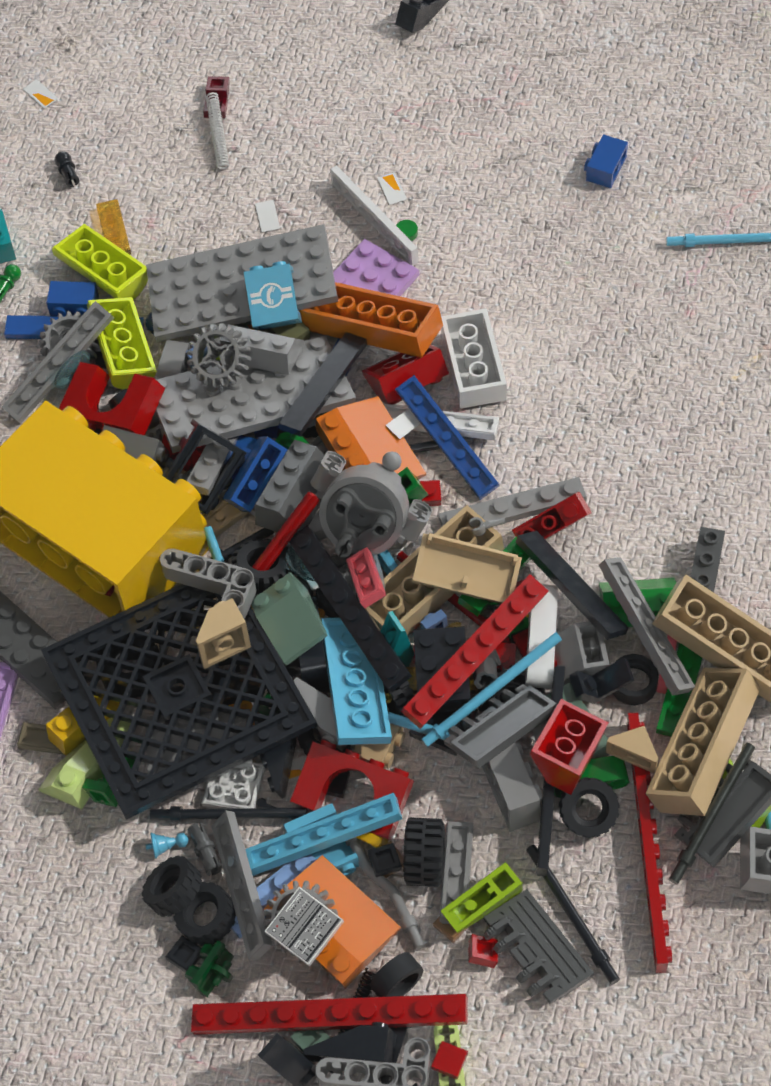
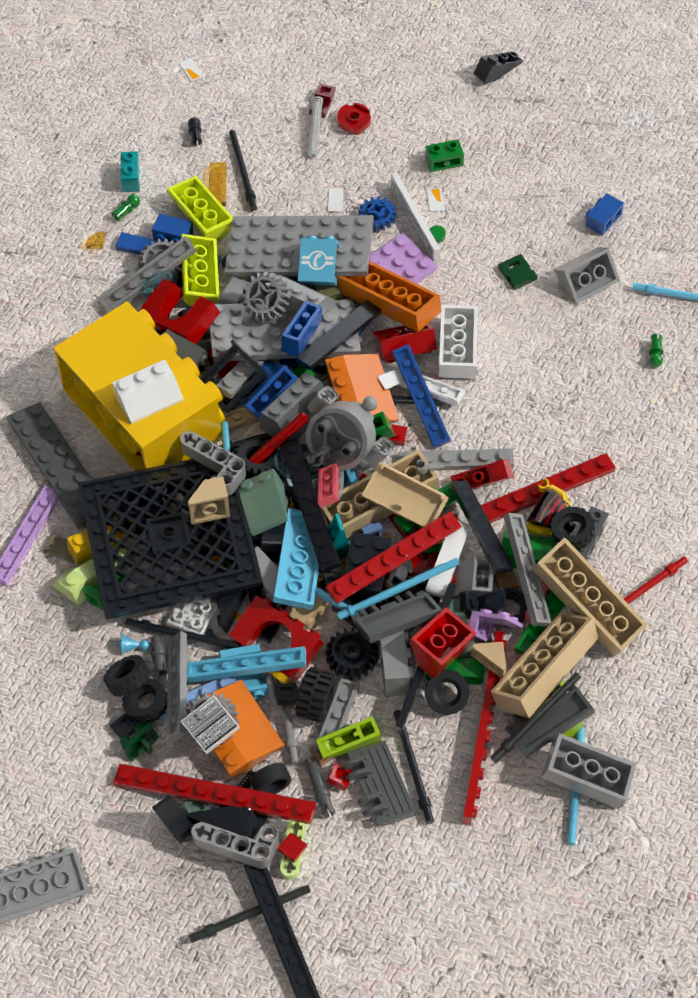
camera: 10 degrees right, 0 degrees up
none -> white slope [112,360,184,424]
none -> black bar [229,130,257,211]
none -> blue brick [281,301,322,357]
none -> dark grey pin [303,757,336,818]
none -> black gear [325,627,379,681]
none -> red plate [337,103,371,135]
none -> blue gear [359,196,397,231]
none -> green brick [425,139,464,173]
none -> lavender bracket [467,609,523,643]
none -> red plate [481,453,616,524]
none -> medium nougat tile [494,570,519,590]
none -> dark green piece [498,254,538,290]
none -> torso [525,478,576,536]
none -> black tyre [551,506,595,550]
none -> light grey slope [554,247,620,304]
none -> green pin [649,334,664,367]

